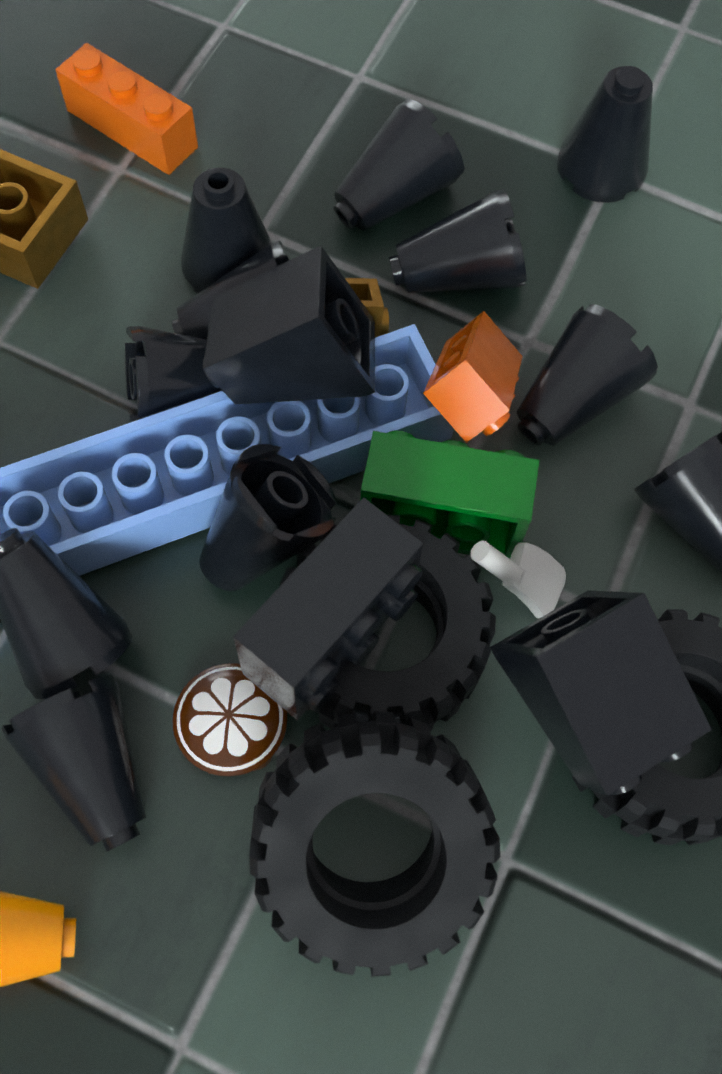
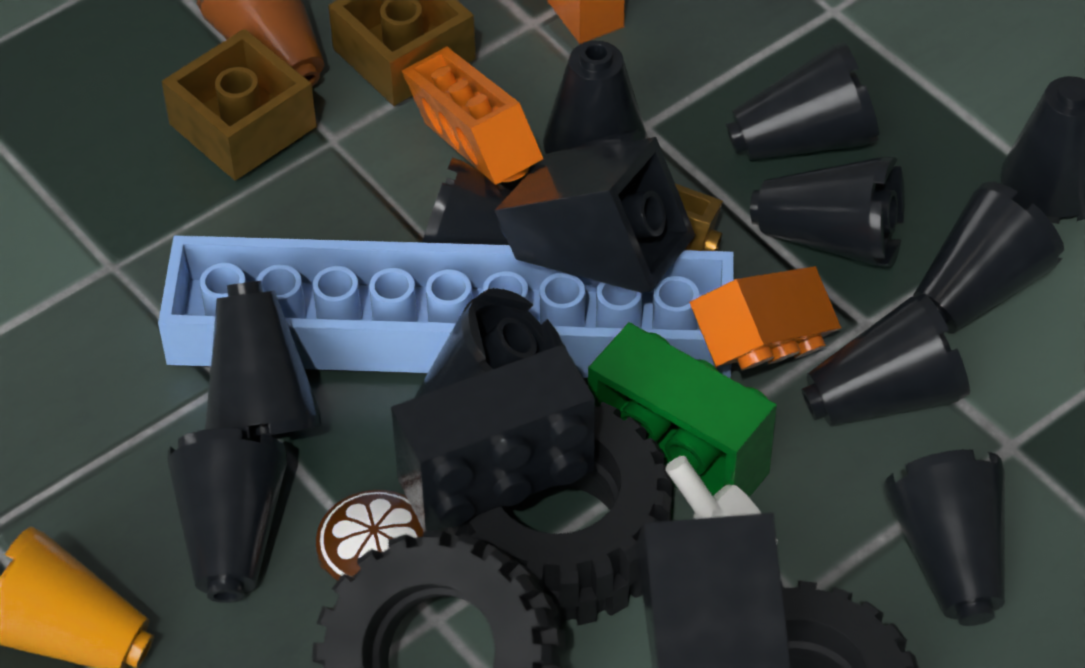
camera: 30 degrees right, 15 degrees down
none -> orange brick [401,47,544,185]
none -> black cone [913,181,1064,333]

